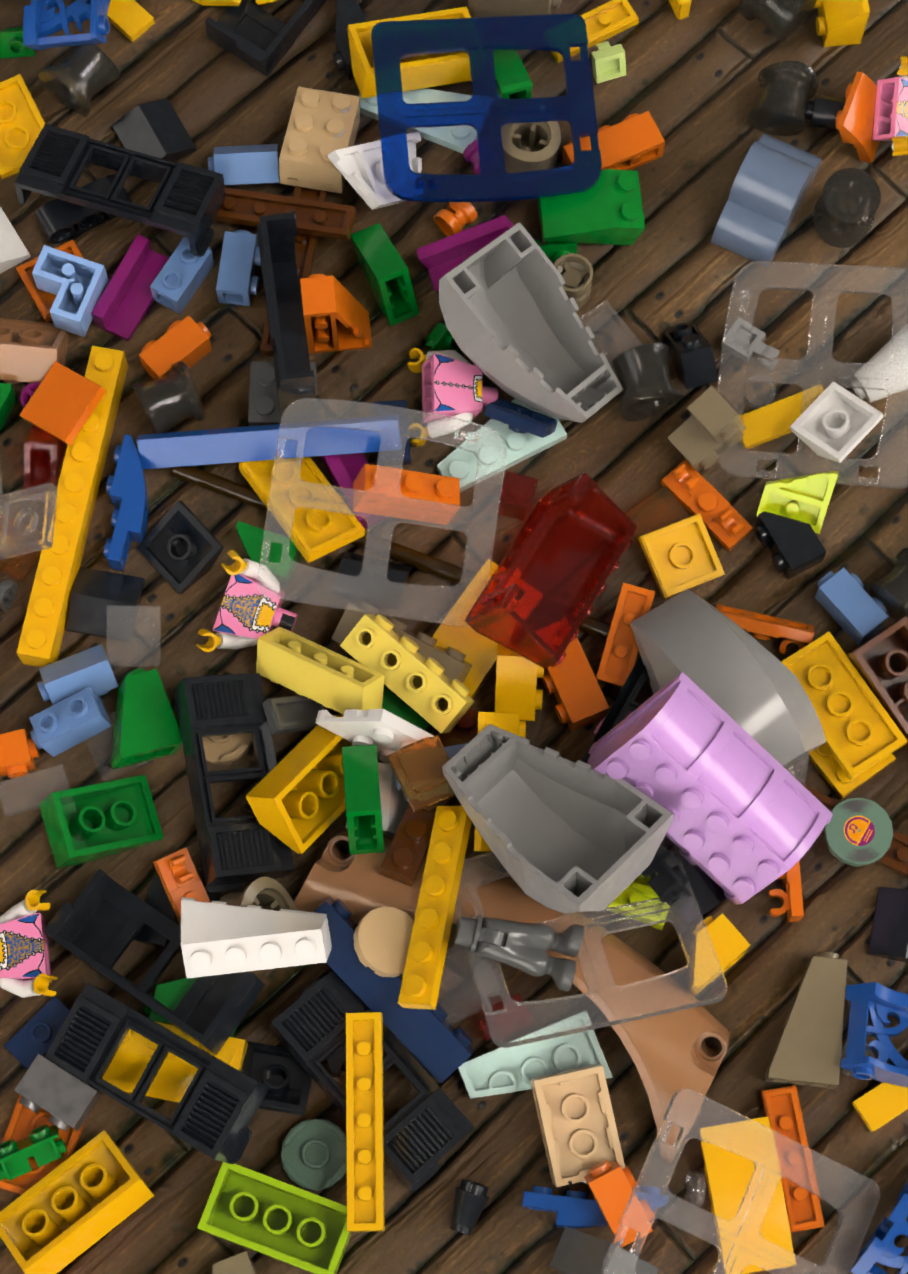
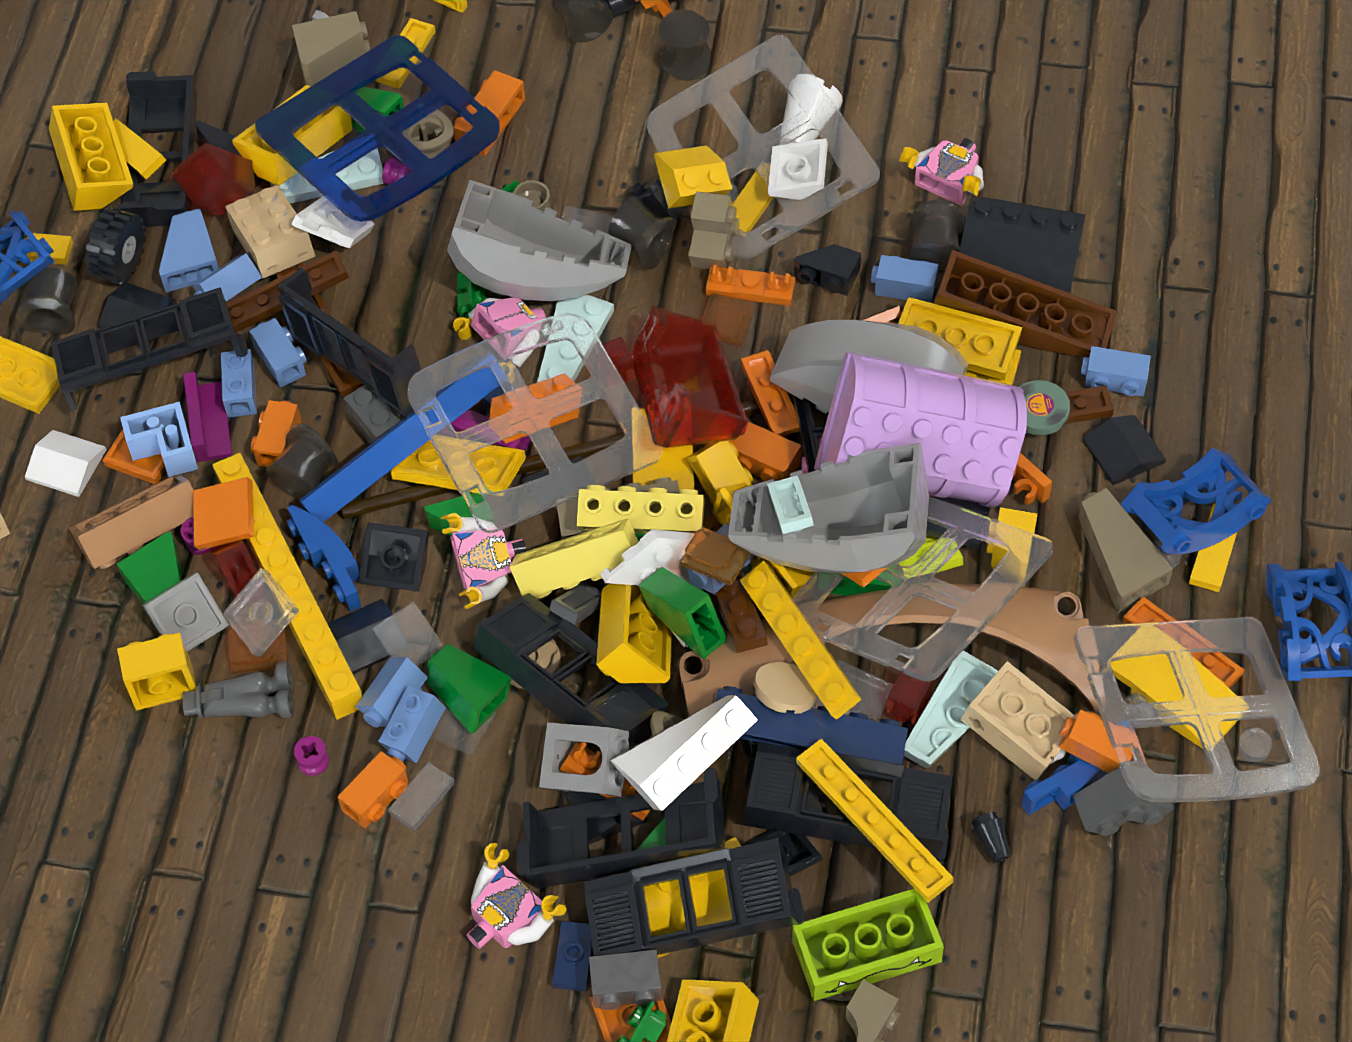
camera: 35 degrees left, 15 degrees down
black beam [36,174,132,244] -> none
green slope [39,774,164,869] -> none
sand green tile [281,1119,347,1191] -> none
orange wedge [300,274,373,354] -> none
green slope [351,223,419,326] -> none
magenta panel [416,215,514,293] -> none
orange wheel [433,194,478,237] -> none
dark grey piece [454,915,584,992] -> none
dark blue plate [484,398,558,438] -> none
green slope [535,169,645,245] -> none
yellowish green tile [591,41,627,84] -> none
yellow tile [638,513,725,599] -> none
black hinge [641,844,692,906] -> none
sand blue brick [711,133,822,268] -> none
neon yellow wing [756,470,838,534] -> none
none -> black wheel [85,207,146,284]
none -> medium blue slope [159,208,219,292]
none -> clear red slope [172,143,255,216]
none -> light grey panel [539,723,629,797]
none -> yellow slope [654,146,732,209]
none -> light aqua tile [767,475,814,534]

